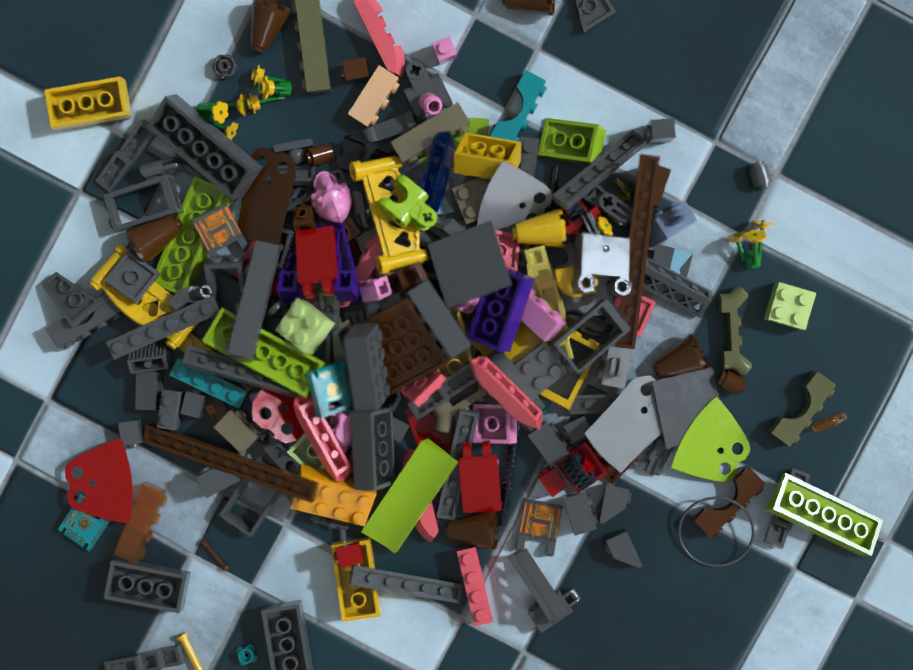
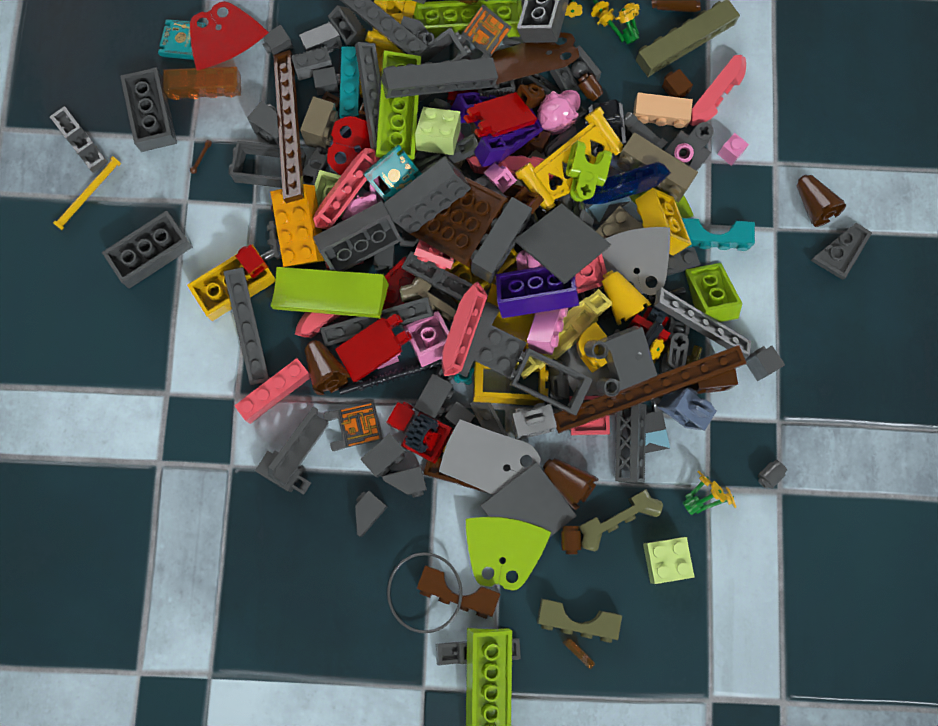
camera: 60 degrees right, 10 degrees down
teal plate [236,644,258,666] -> none
dark grey piece [633,435,675,476] -> none

